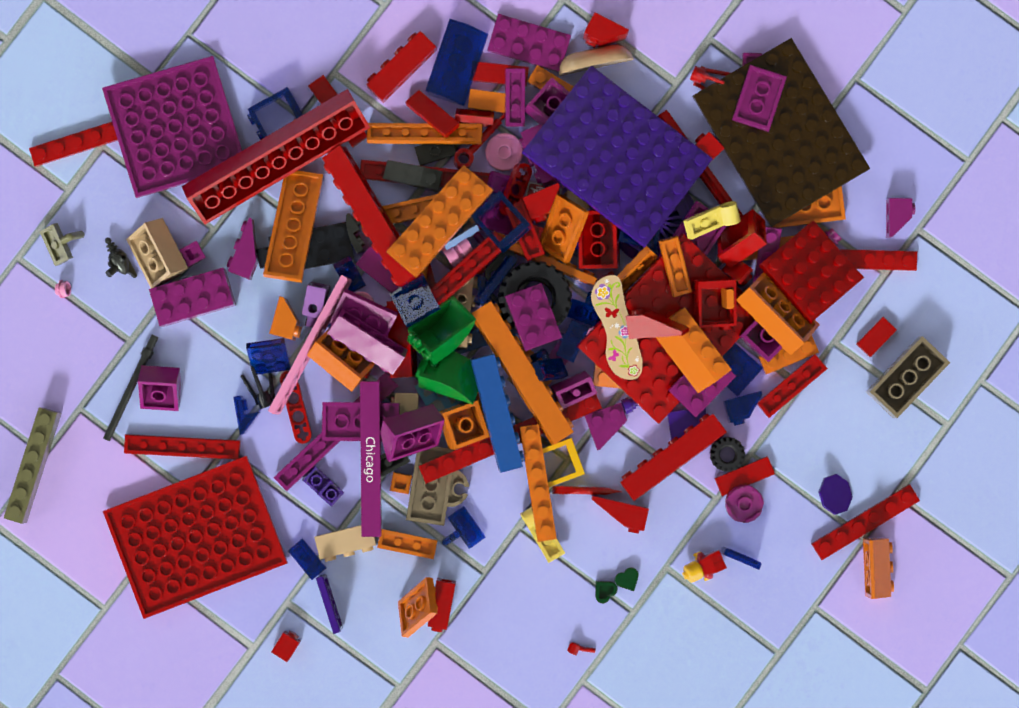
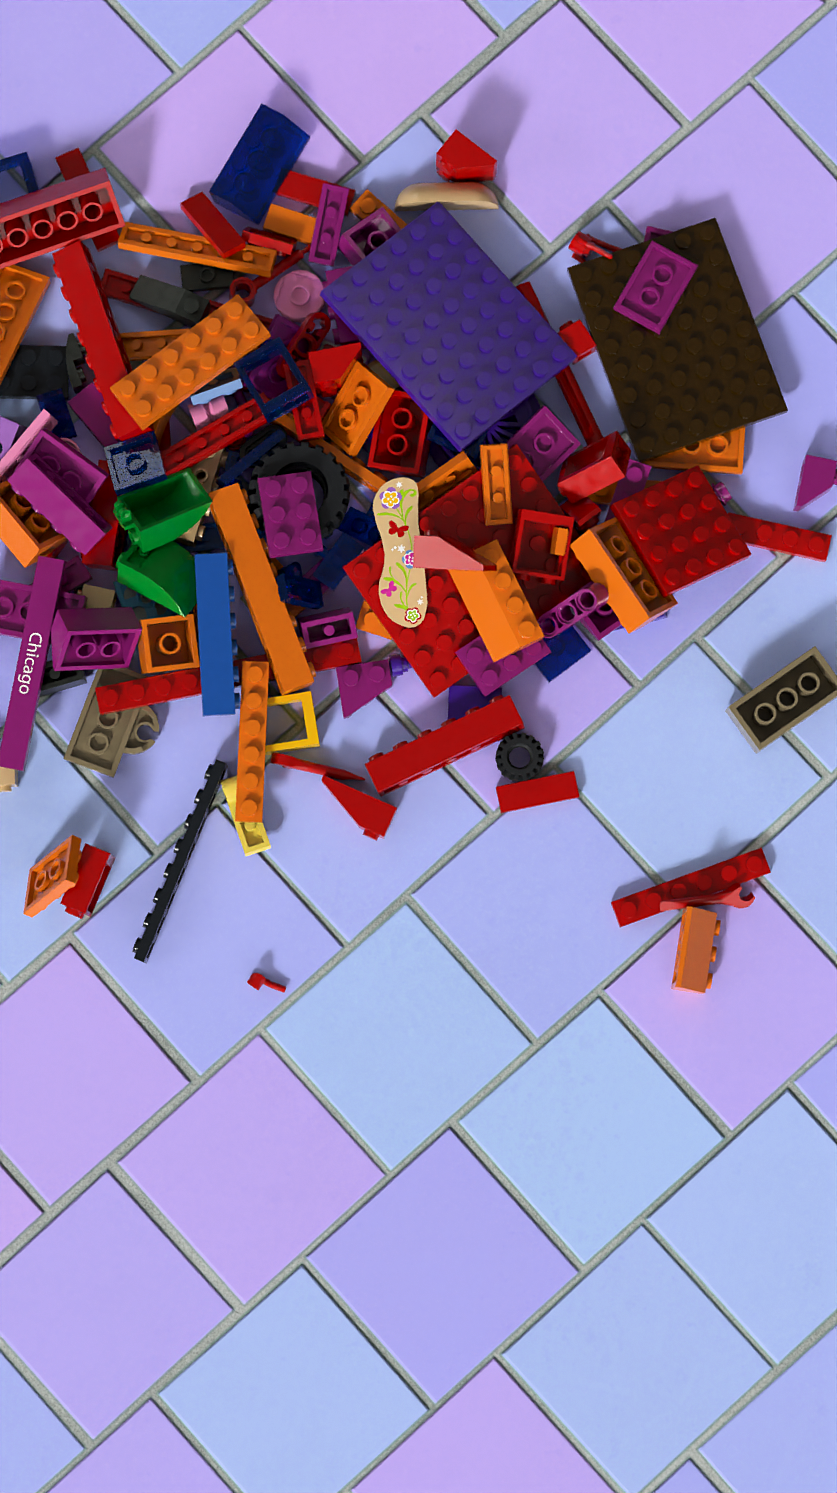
camera: 15 degrees right, 5 degrees down
red brick [366,31,437,103] -> none
orange plate [377,529,438,559] -> none
orange tile [390,472,412,494] -> none
clear blue plate [442,506,486,549] -> none
magenta plate [487,14,571,72] -> none
dark green tile [595,581,618,604] -> none
dark green tile [614,567,639,591] -> none
piece [682,550,727,583] -> none
light yellow plate [683,201,741,239] -> none
clear blue tile [720,546,762,570] -> none
clear blue slope [723,391,763,426] -> none
magenta tile [725,485,764,523] -> none
red plate [756,354,828,418] -> none
orange plate [758,335,819,375] -> none
dark purple piece [818,474,853,515] -> none
red tile [856,317,897,358] -> none
none -> black plate [132,759,228,964]
none -> magenta beam [537,583,609,638]
none -> red piece [660,883,755,911]

